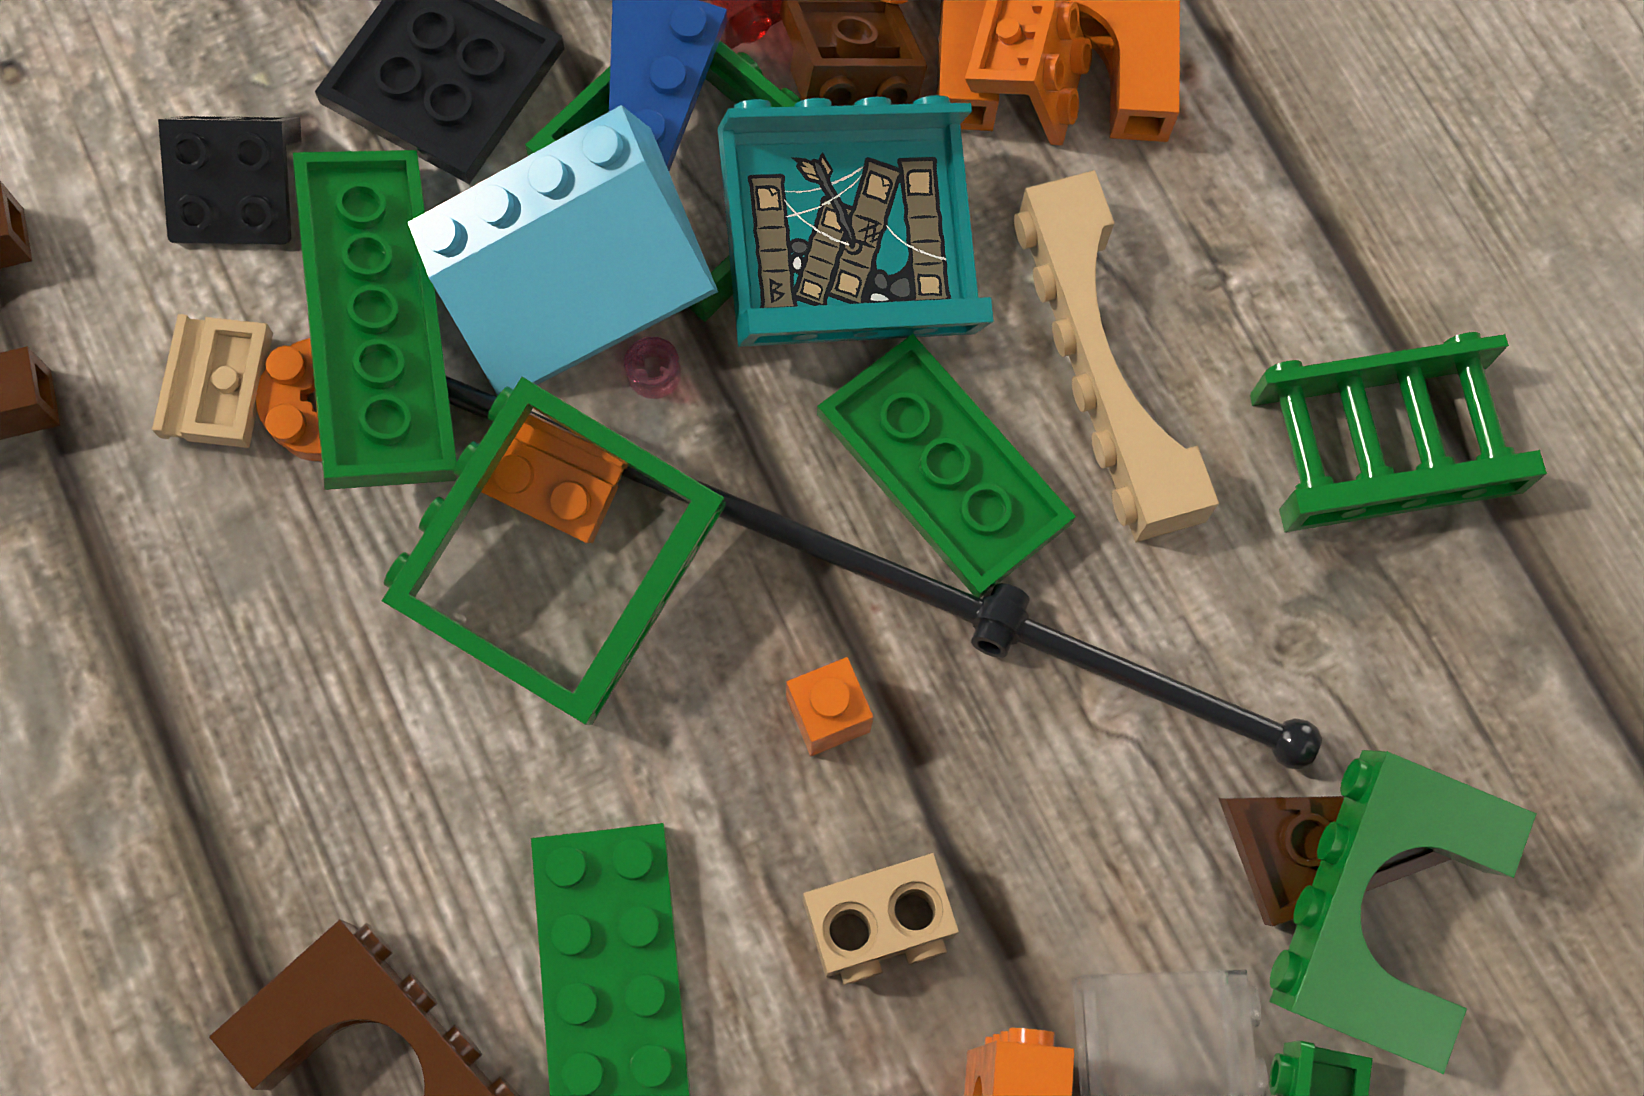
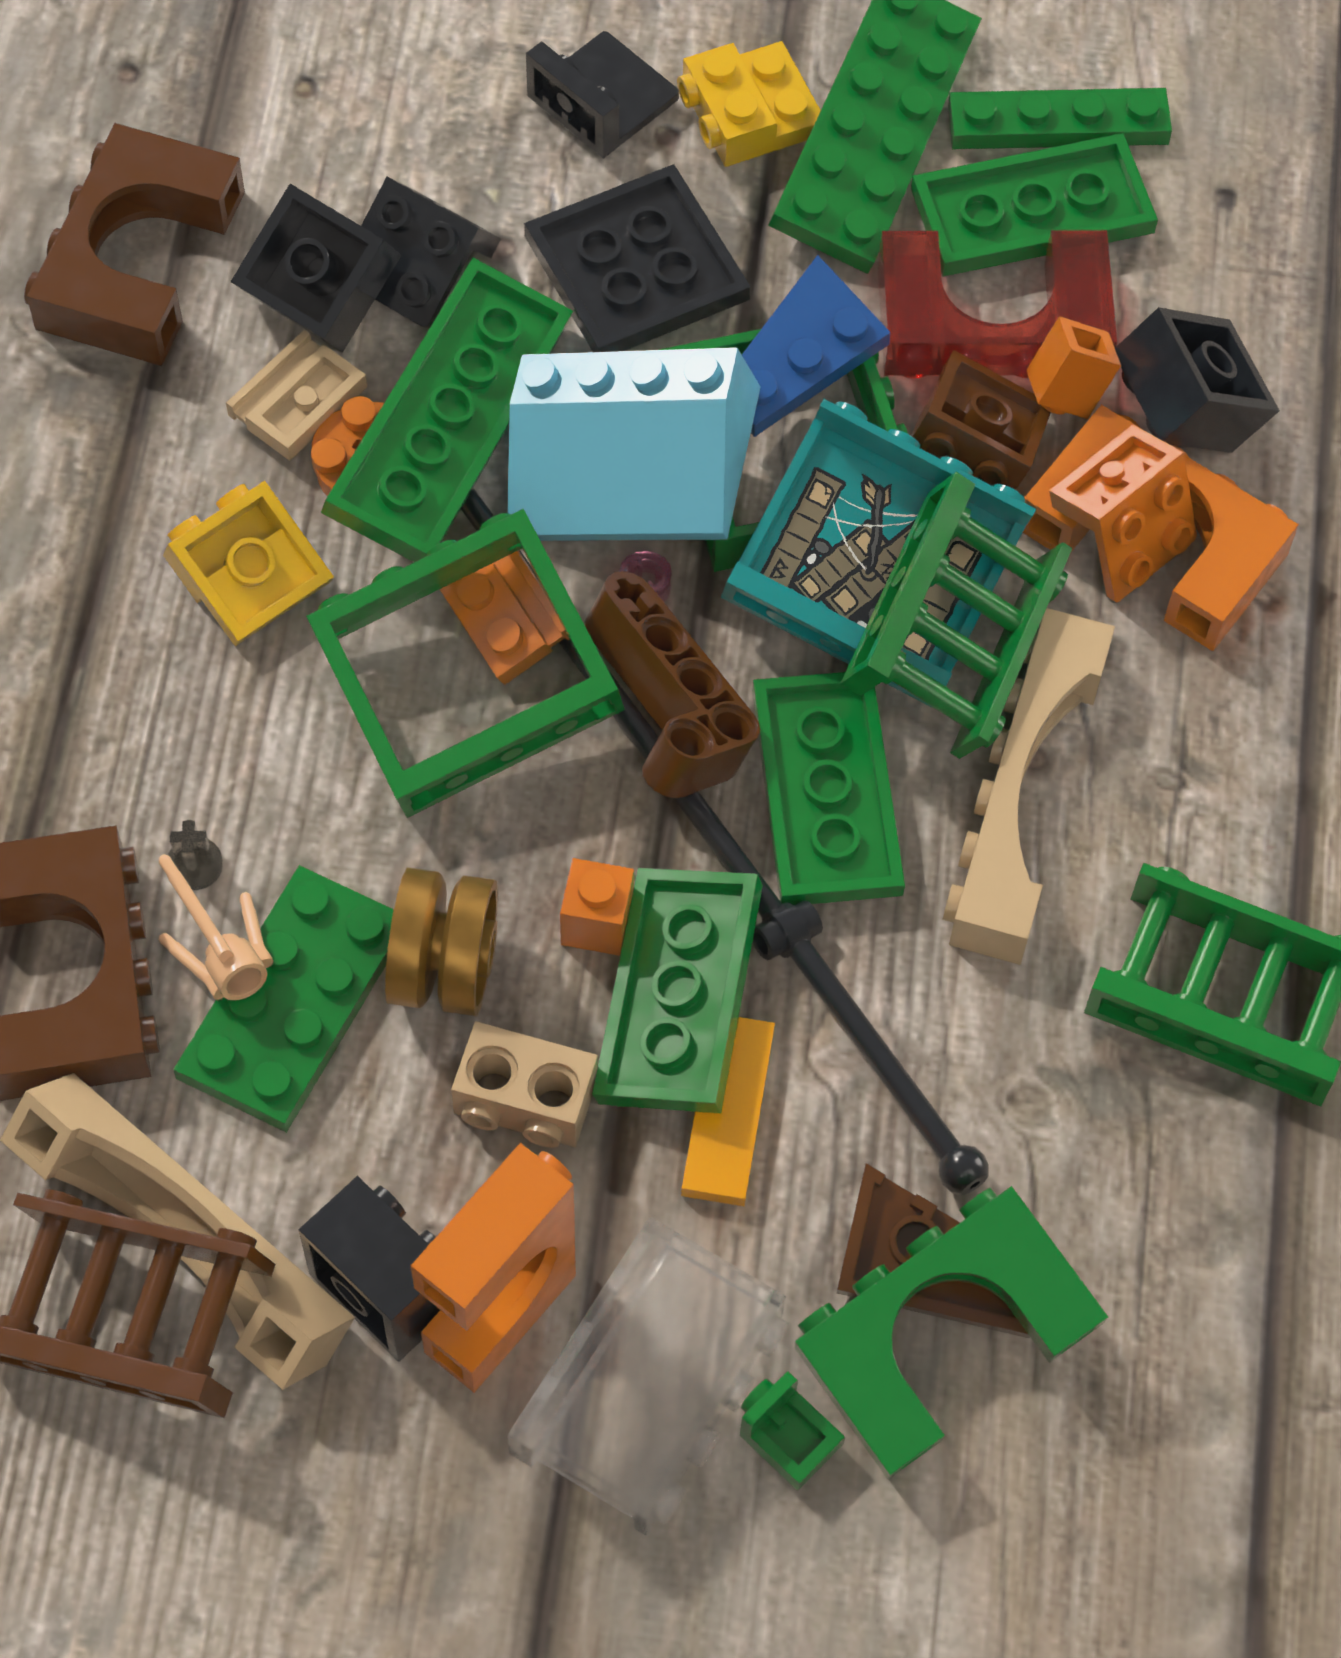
camera: 35 degrees right, 10 degrees down
none -> light nougat plant [158,854,274,1001]
none -> yellow plate [163,480,334,646]
none -> clear smoke piece [168,820,223,890]
none -> black brick [230,183,402,352]
none -> pearl gold wheel [385,867,498,1016]
none -> reddish brown beam [584,571,760,798]
none -> green plate [592,868,763,1114]
none -> light orange tile [681,1017,775,1207]
none -> green fence [840,472,1072,759]

